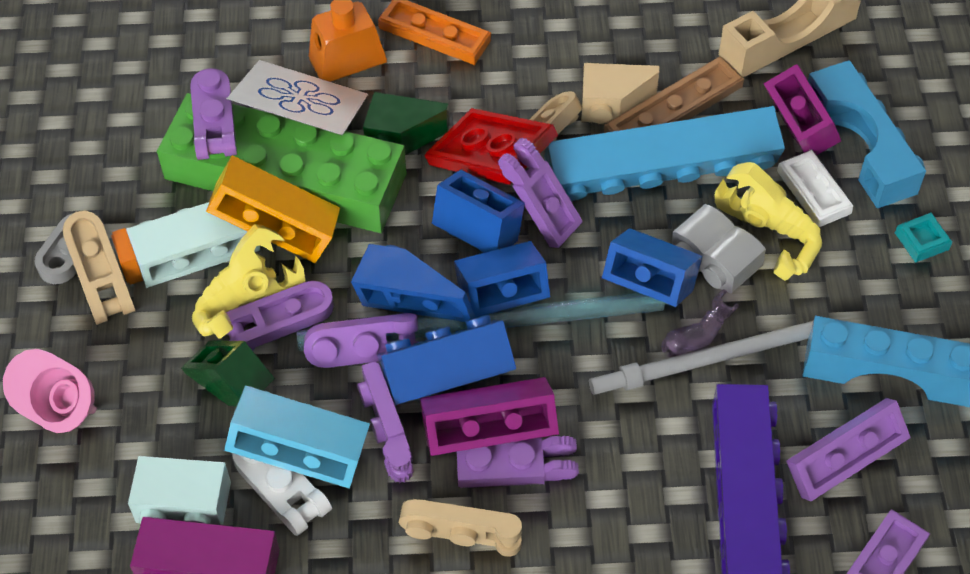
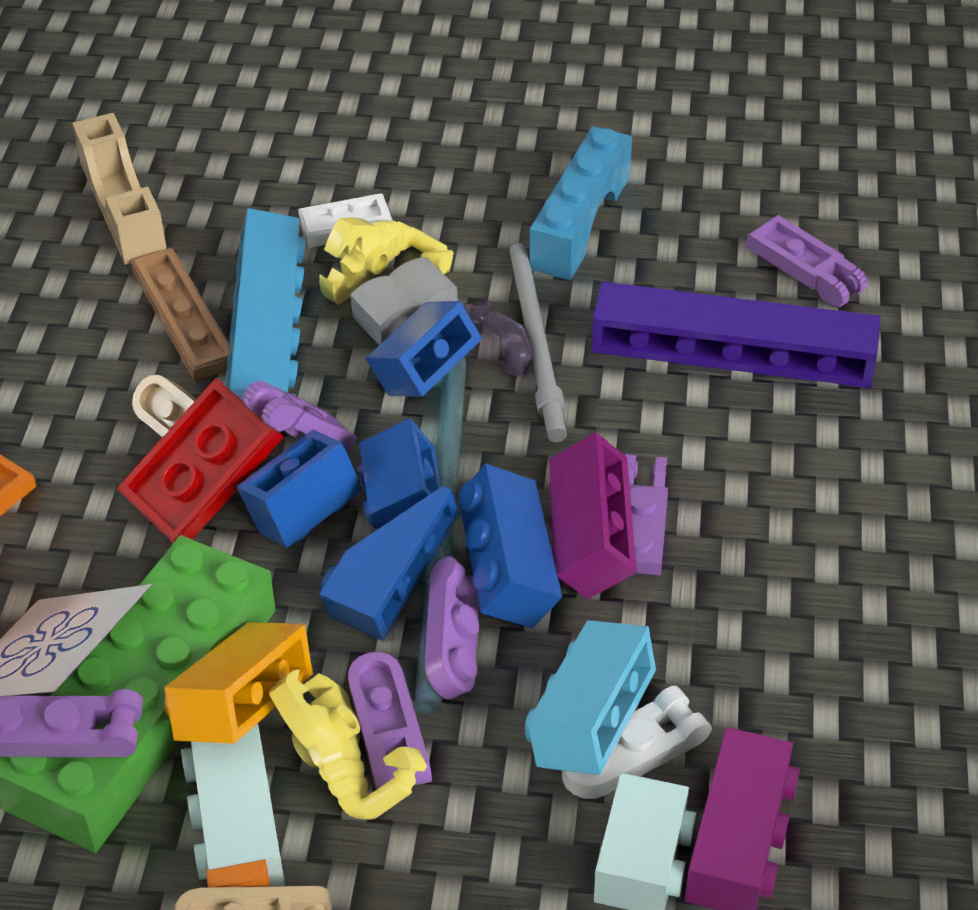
camera: 80 degrees left, 10 degrees down
dark green slope [181,340,275,407] -> none
medium lavender hinge [357,361,414,484] -> none
dark green slope [363,92,449,155] -> none
tan plate [399,499,522,557] -> none
tan slope [581,63,659,124] -> none
magenta brick [764,64,841,155] -> none
medium lavender plate [786,398,911,501] -> none
dark azure arch [808,60,926,209] -> none
teal tile [895,212,952,263] -> none

